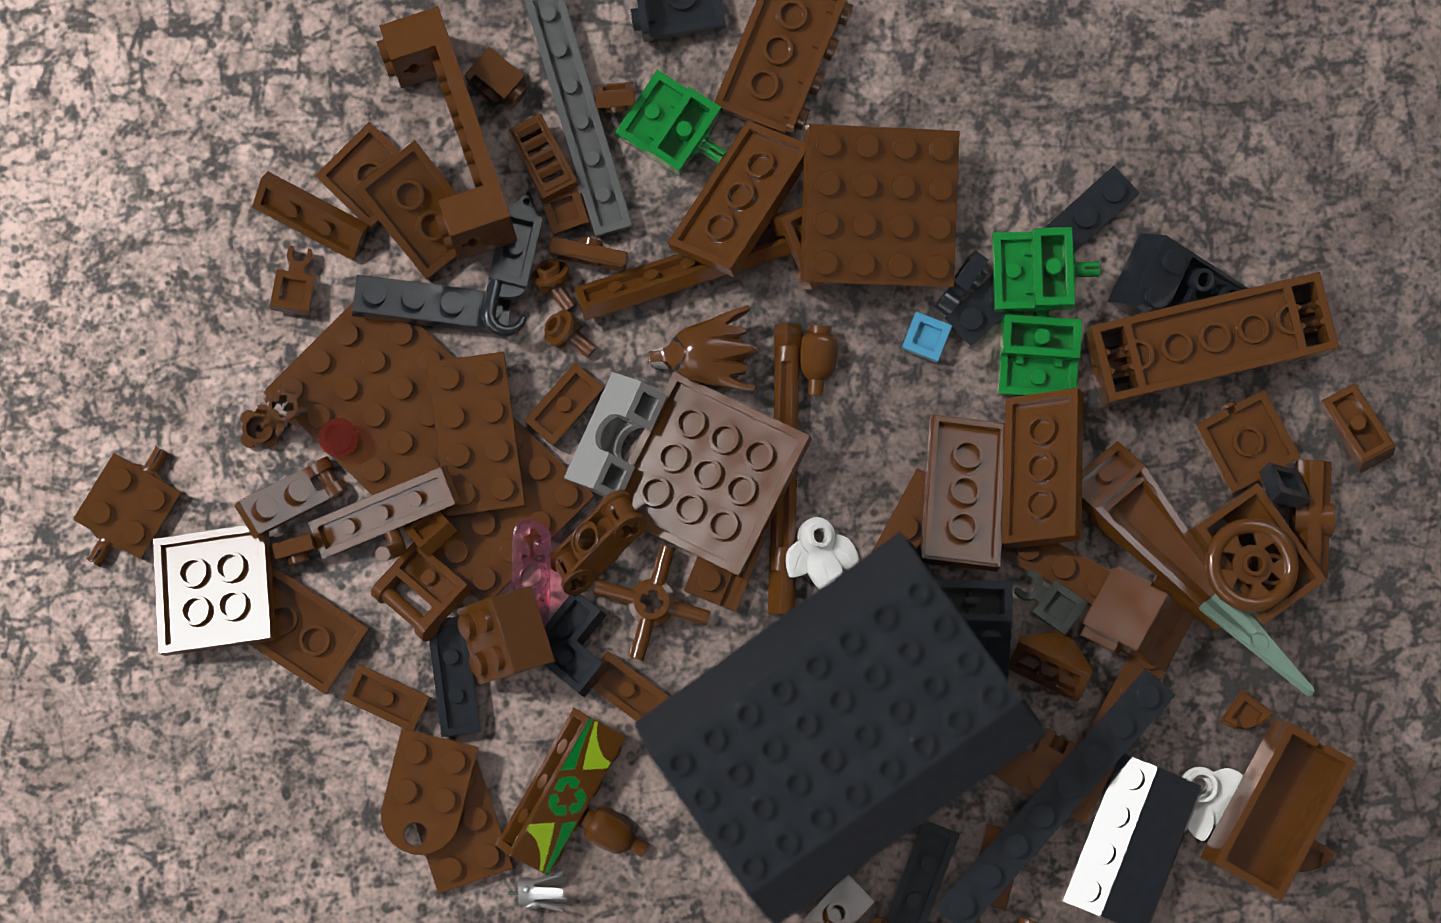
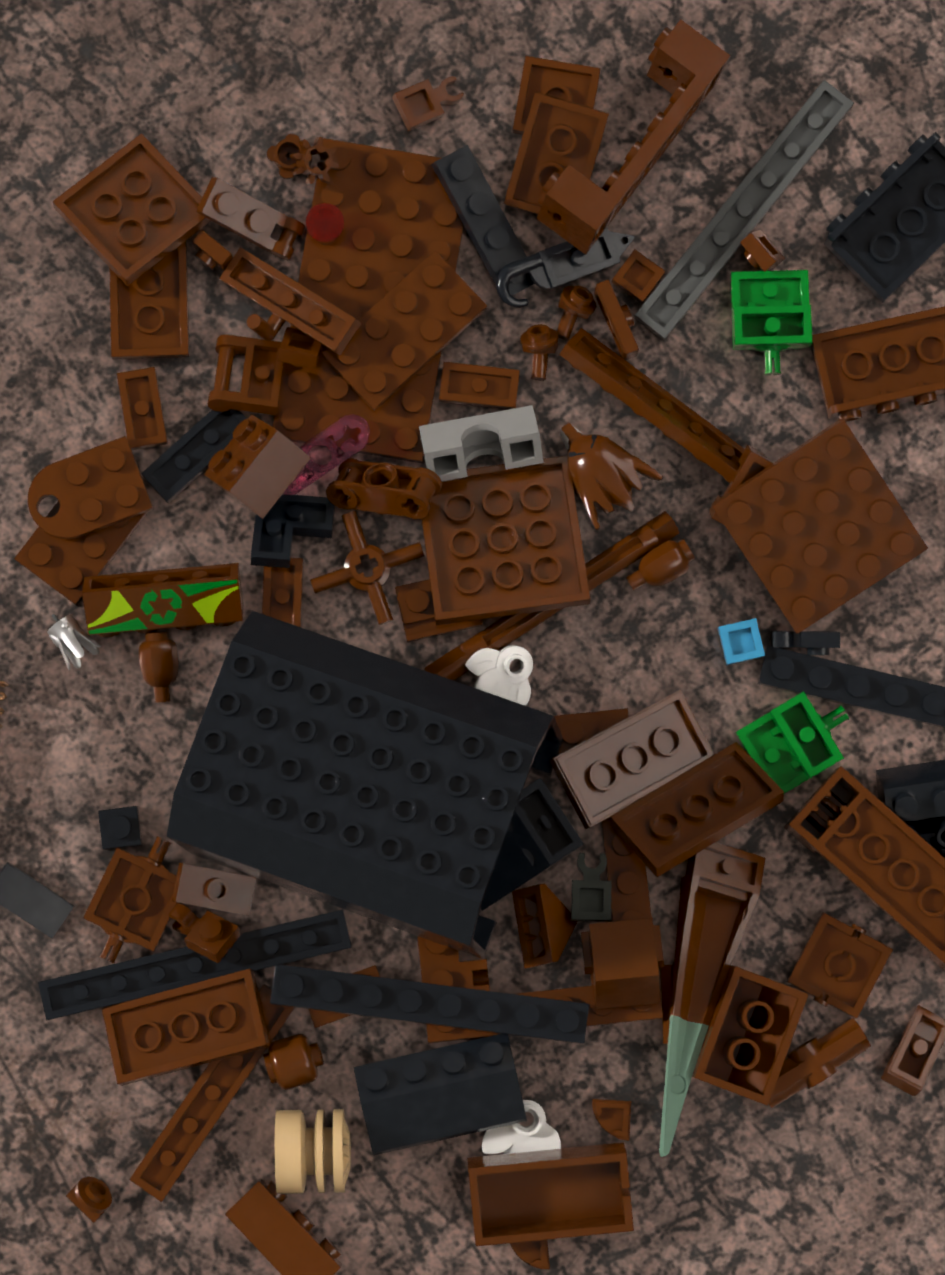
camera: 55 degrees right, 0 degrees up
reddish brown plate [72,446,182,567] -> none
reddish brown plate [252,171,369,261] -> none
reddish brown brick [464,47,527,108] -> none
reddish brown slope [508,114,579,202] -> none
reddish brown plate [668,120,805,277] -> none
green plate [992,227,1100,312] -> none
reddish brown plate [1205,518,1299,612] -> none
black plate [1259,462,1311,509] -> none

